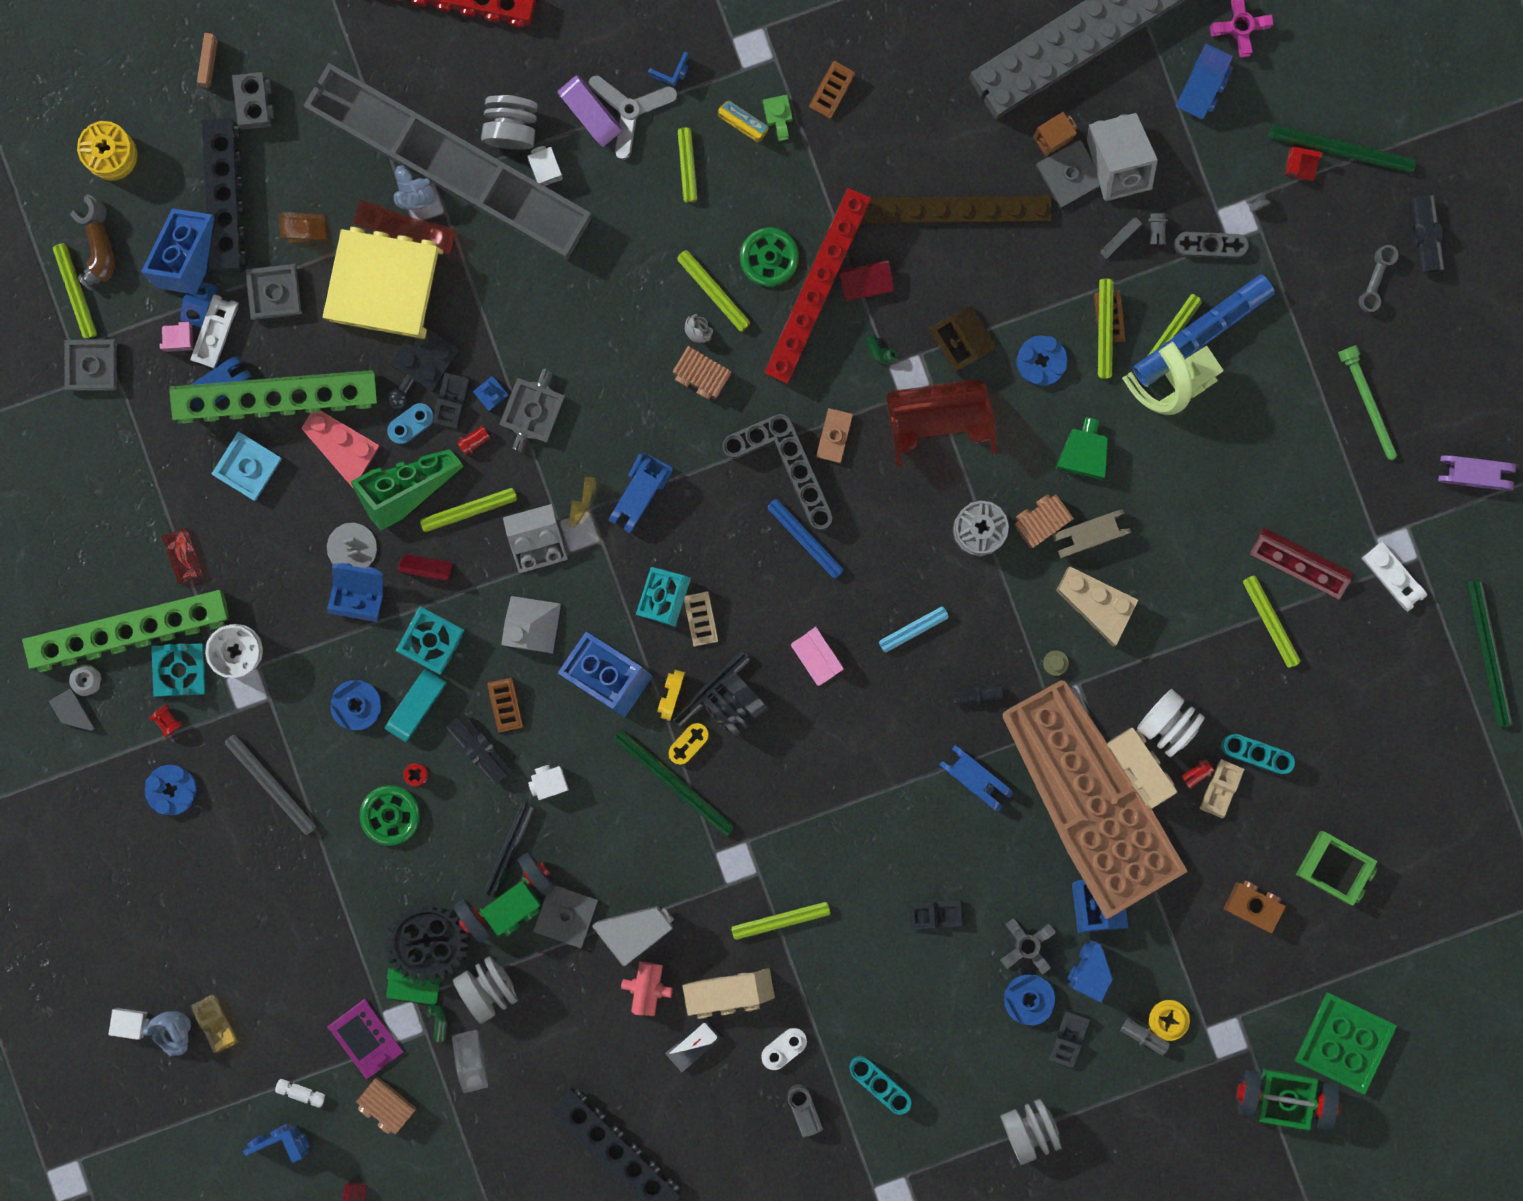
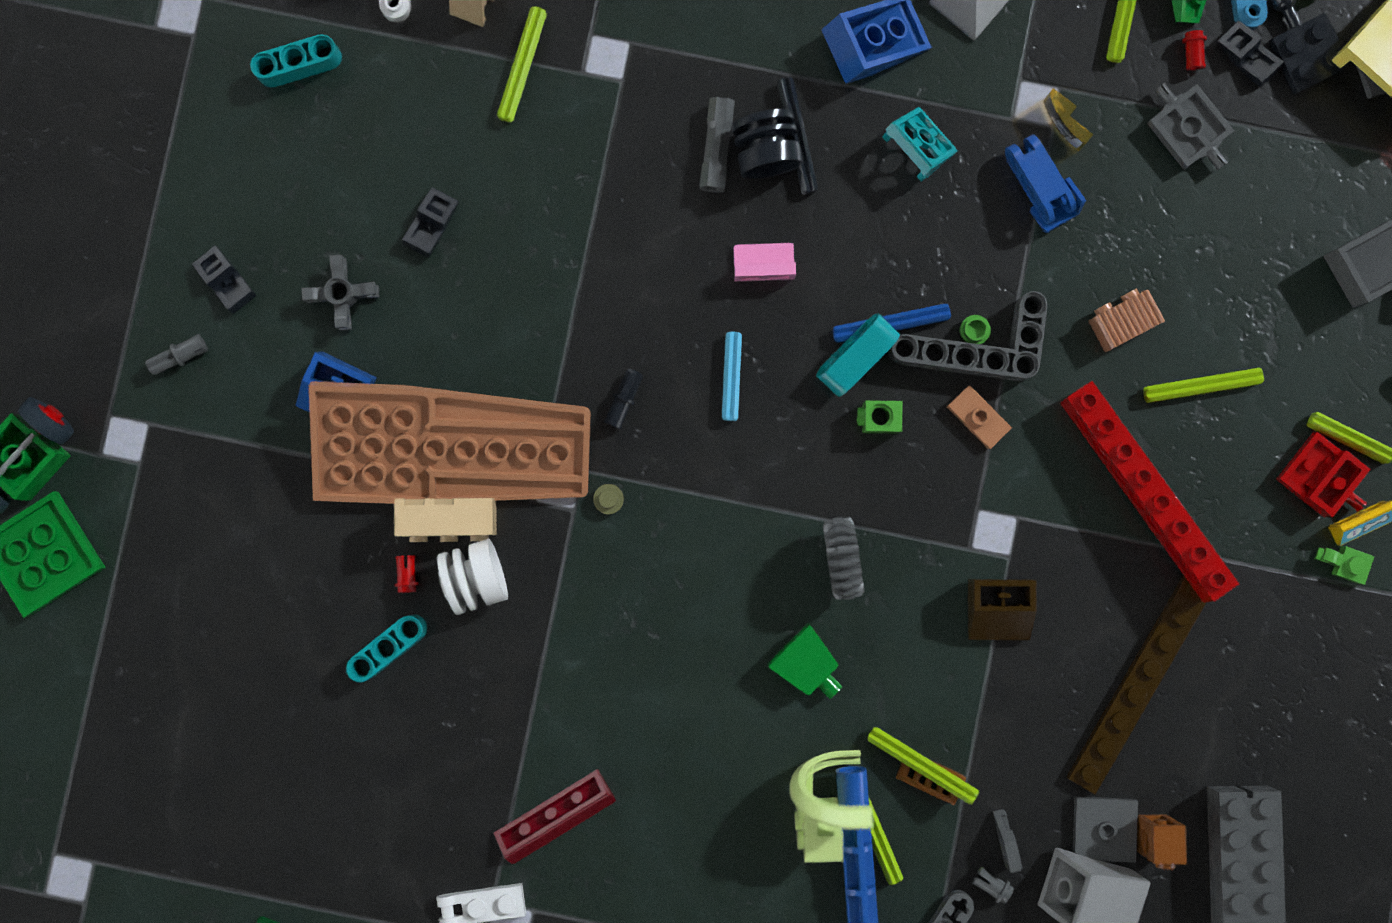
camera: 130 degrees right, 0 degrees up
blue tile [473,376,509,412] -> none
light grey slope [503,504,568,573] -> none
dark green axle [614,730,734,836] -> none
yellow plate [657,670,685,721] -> none
yellow beam [669,723,709,765] -> none
tan slope [684,592,718,647] -> none
light grey plate [685,314,713,343] -> none
green plate [740,227,800,287] -> none
dark orange slope [809,61,855,119] -> none
dark red slope [839,261,894,301] -> none
dark green arm [864,335,898,365] -> none
clear red windscreen [886,380,997,467] -> none
blue piece [939,746,1014,812] -> none
light grey wheel [953,501,1009,557] -> none
light grey wheel [1000,1099,1061,1165] -> none
blue plate [1004,974,1055,1025] -> none
nougat brick [1014,494,1074,549] -> none
blue plate [1016,335,1067,387] -> none
dark tan piece [1052,509,1131,558] -> none
tan wedge [1056,567,1138,646] -> none
blue slope [1067,940,1112,1002] -> none
yellow gear [1149,1000,1190,1041] -> none
tan slope [1199,759,1244,818] -> none
dark orange brick [1223,881,1286,933] -> none
lime axle [1243,575,1300,668] -> none
bright green window [1296,831,1378,906] -> none
none -> dark grey axle [700,97,735,193]
none -> teal beam [816,313,900,397]
none -> dark grey gear [823,517,864,600]
none -> bright green brick [857,401,903,434]
none -> bright green plate [960,315,991,344]
none -> red plate [1276,432,1371,517]

